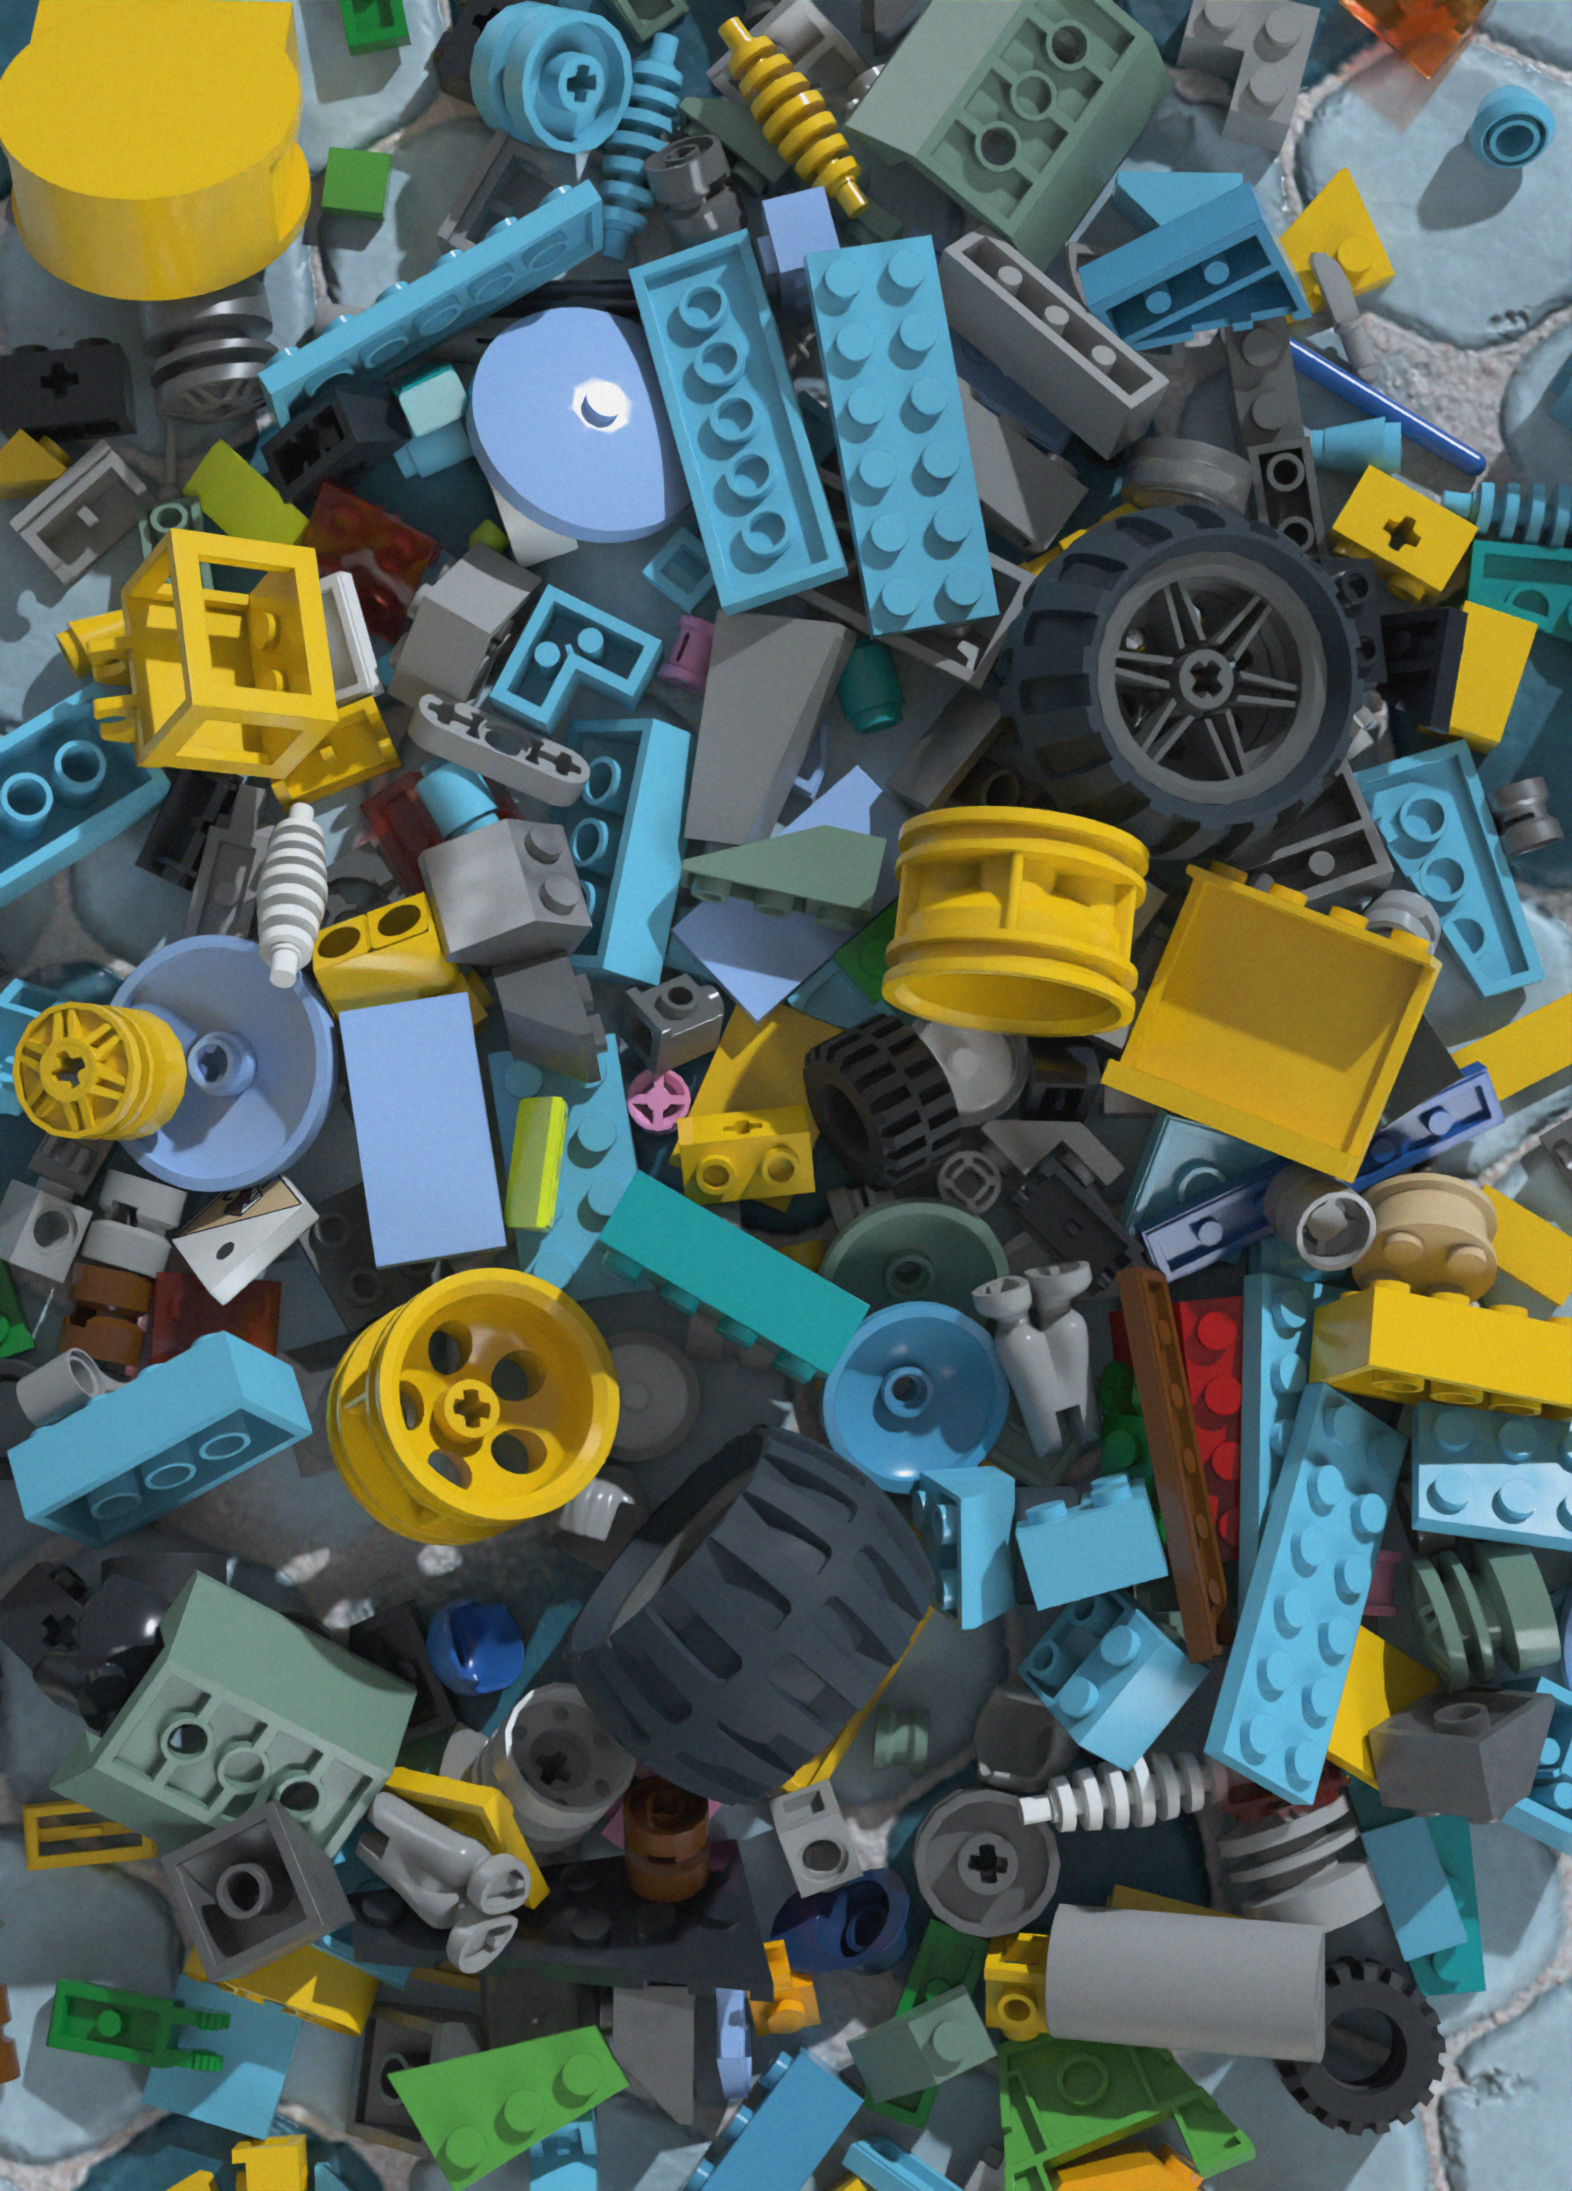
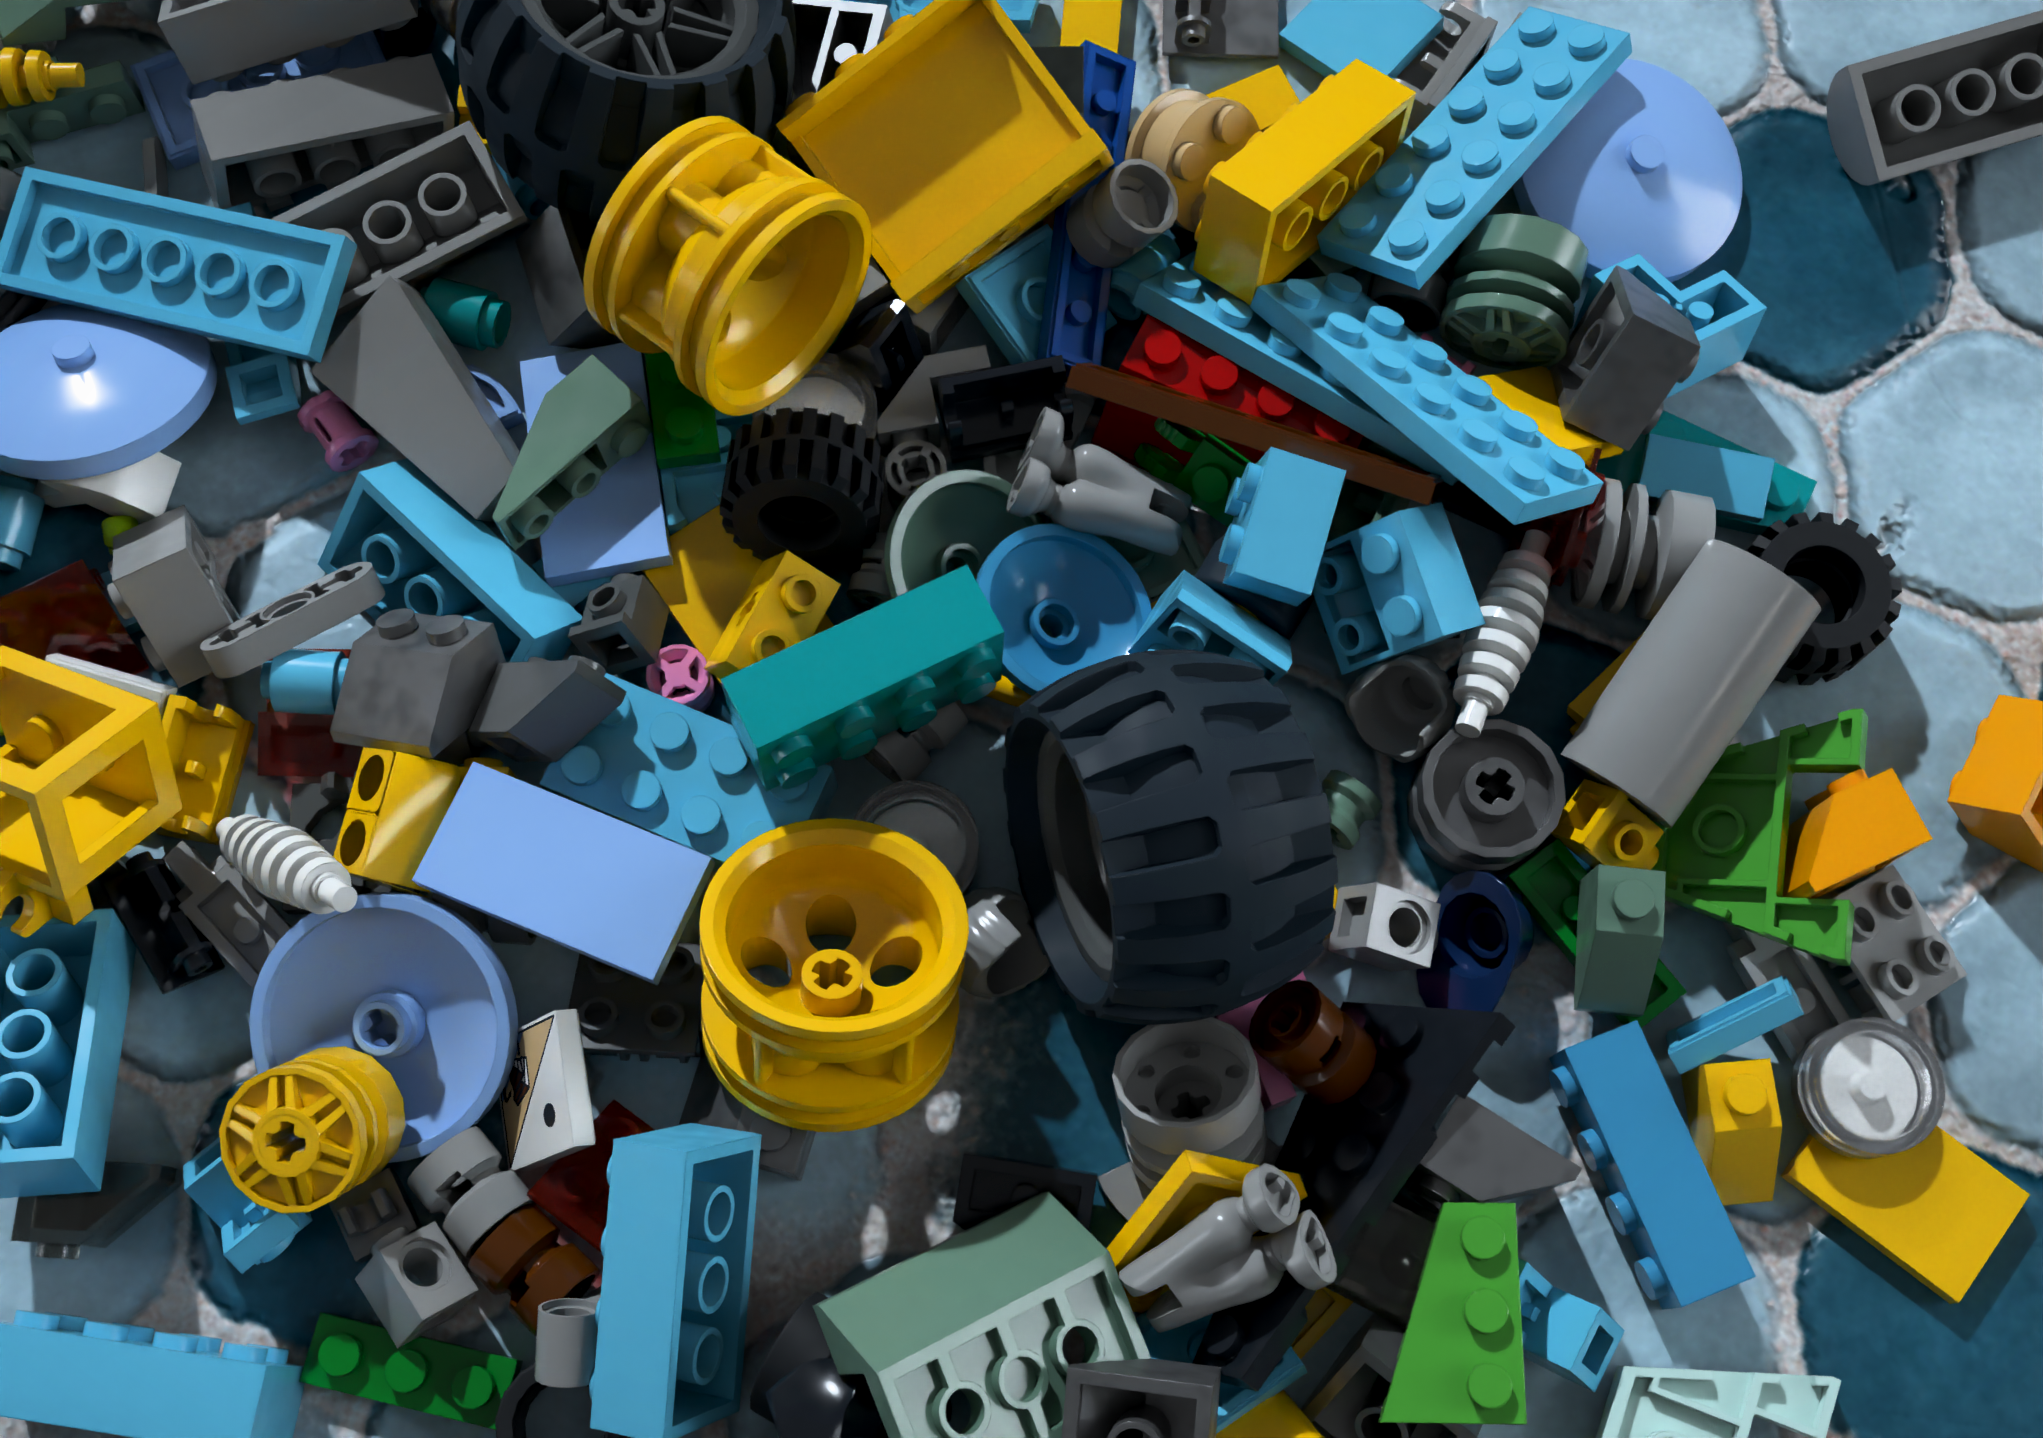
camera: 60 degrees left, 10 degrees down
blue hair [426,1596,525,1697] -> none
medium azure brick [489,584,664,740] -> none
neon yellow slope [503,1096,569,1233] -> none
light blue tile [716,1988,752,2099] -> none
light orange plate [747,1939,822,2037] -> none
light blue brick [756,186,840,315] -> none
medium azure plate [803,235,1000,639] -> none

